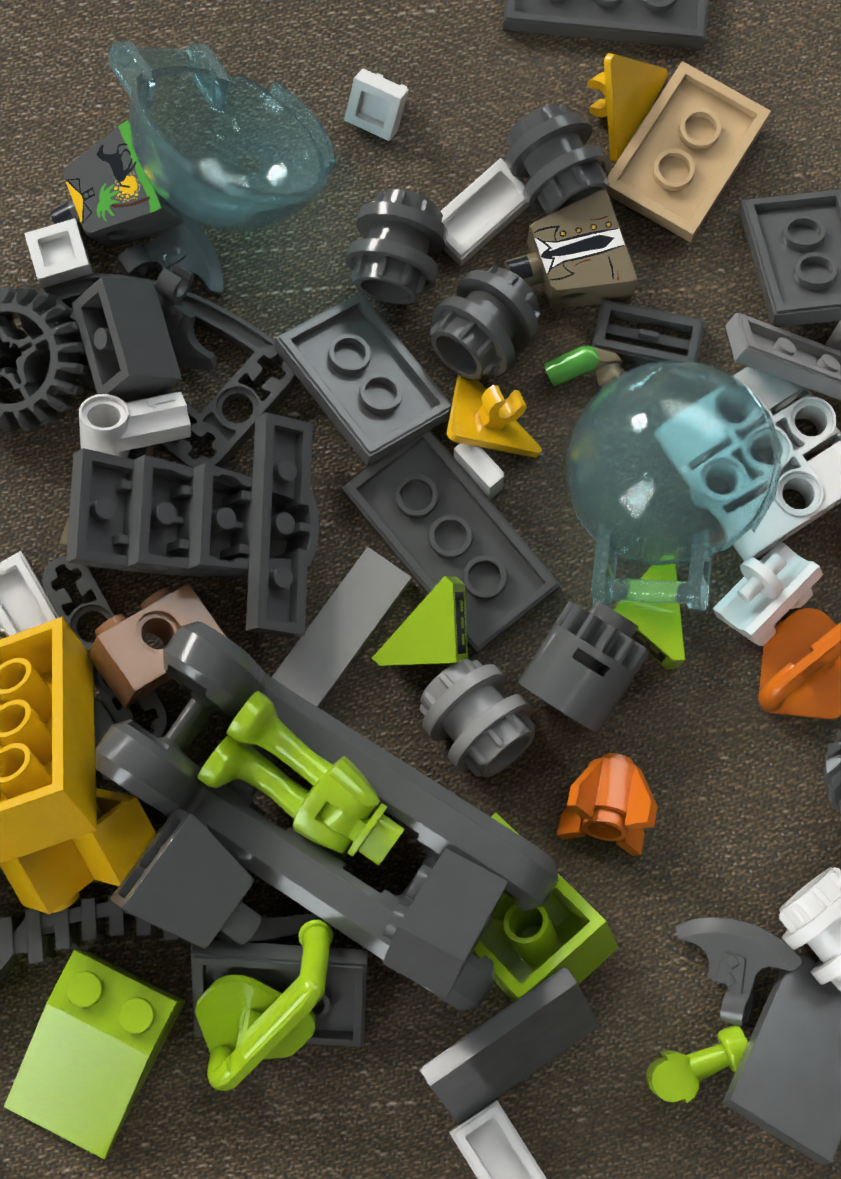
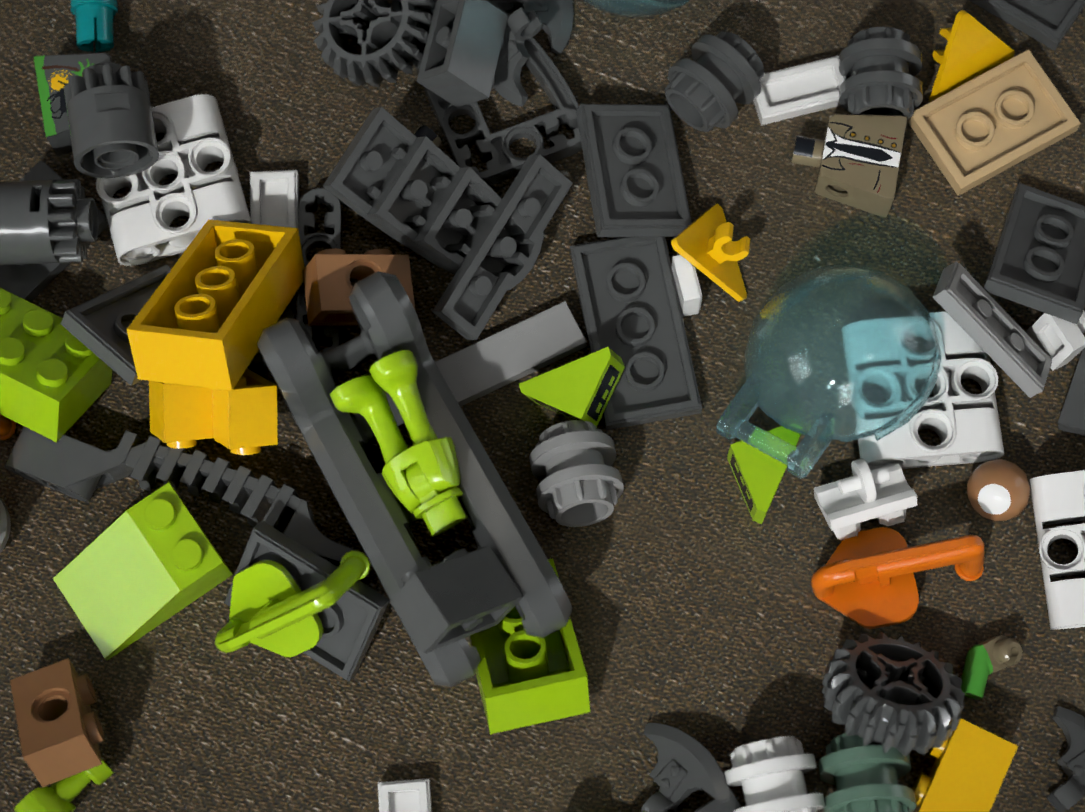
camera: 30 degrees right, 5 degrees down
white piece [79,392,191,458] -> none
dark grey torso [110,808,261,949] -> none
dark grey tile [420,967,599,1125] -> none
dark grey piece [430,267,540,380] -> none
dark grey gear [518,600,650,734] -> none
bright green arm [544,346,625,390] -> none
orange brick [557,753,658,856] -> none
dark grey tile [592,299,705,375] -> none

